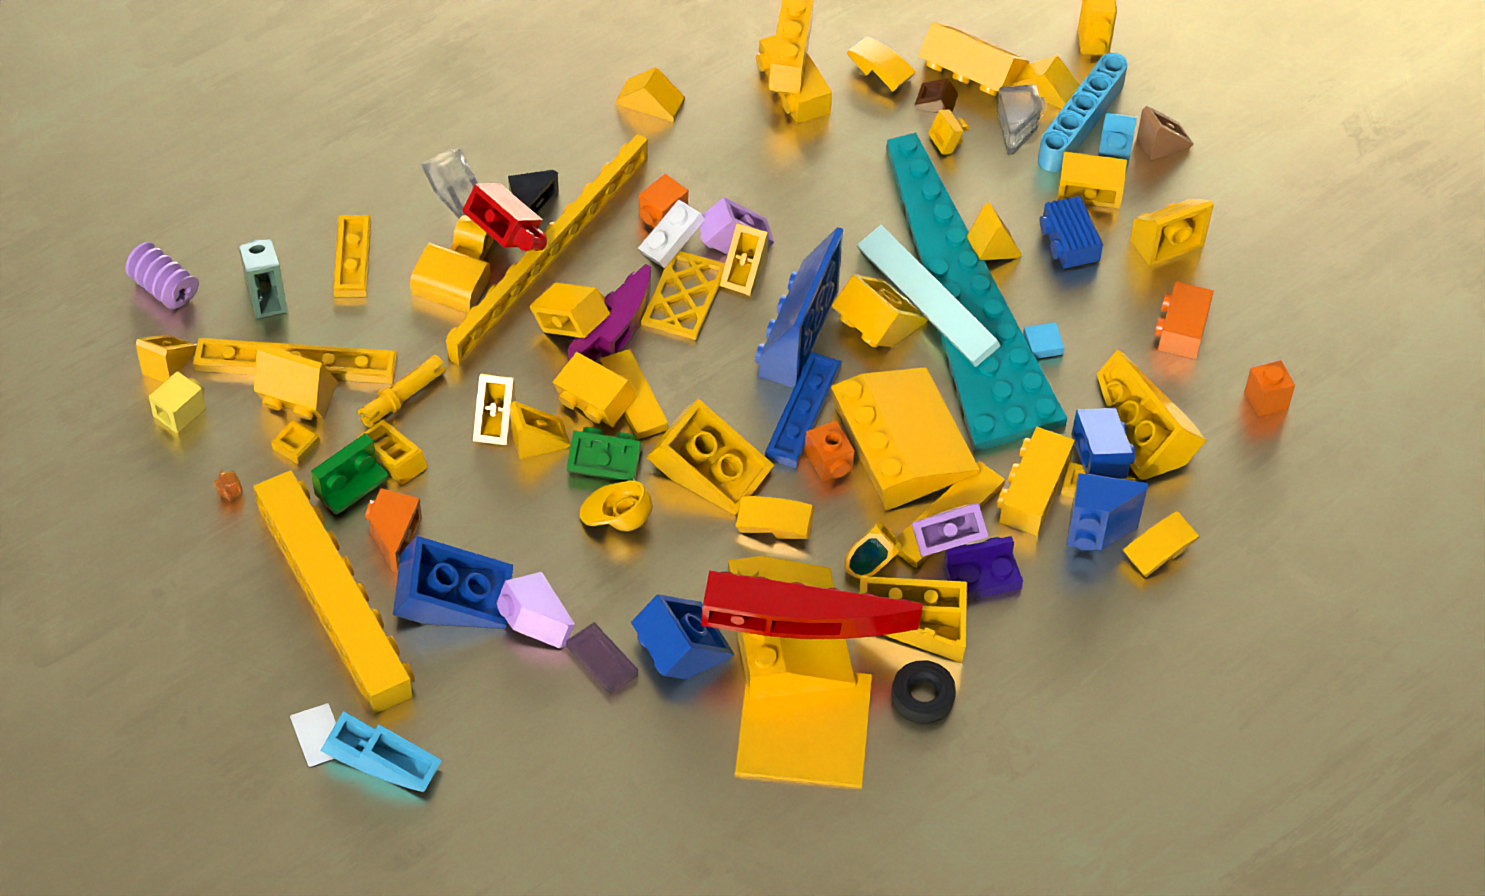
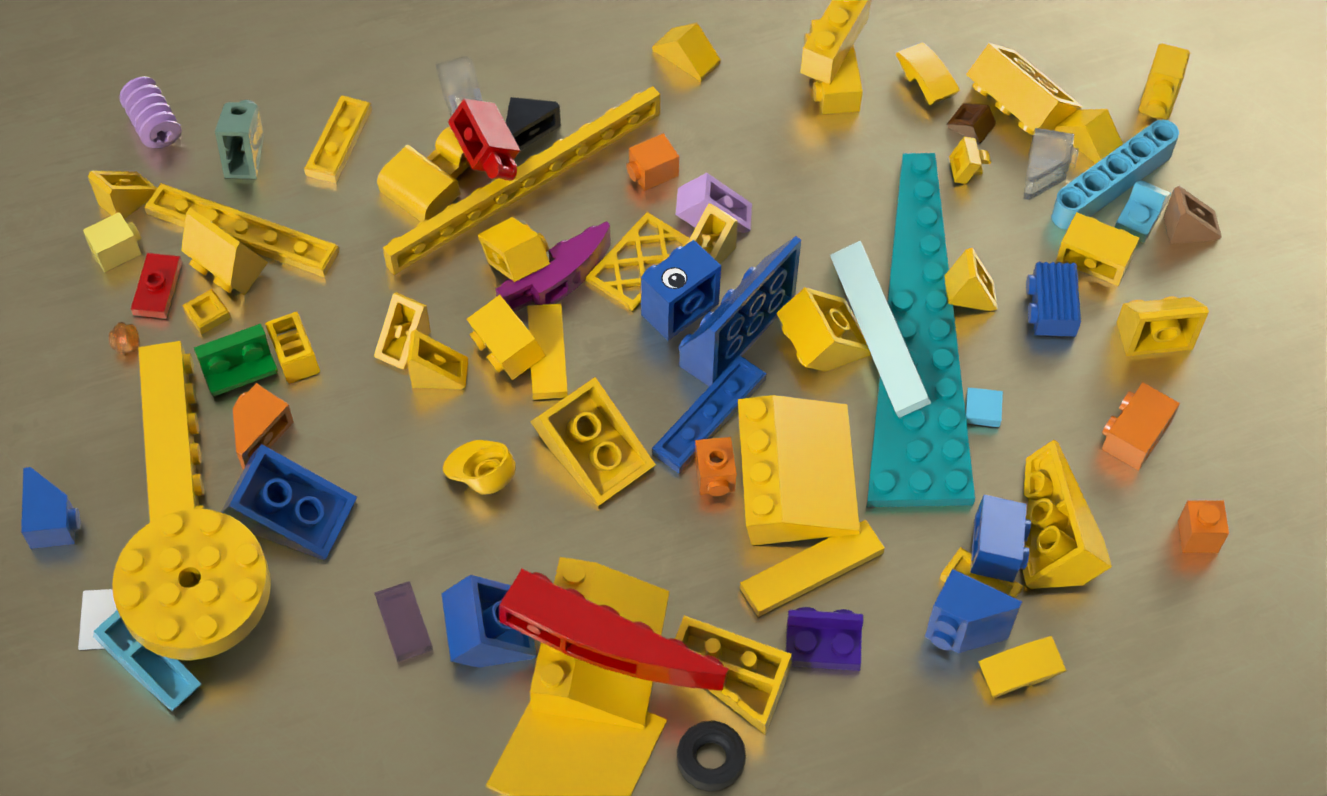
camera: 20 degrees right, 5 degrees up
yellow pin [357,354,446,428] -> none
lavender slope [496,572,575,648] -> none
green bracket [566,427,643,482] -> none
white plate [638,200,705,268] -> none
yellow slope [736,496,815,539] -> none
rock [844,521,902,578] -> none
lavender slope [911,503,988,557] -> none
yellow brick [996,427,1075,536] -> none
none -> blue slope [21,467,81,549]
none -> yellow piece [112,509,271,660]
none -> red plate [131,253,182,319]
none -> blue brick [641,239,721,341]

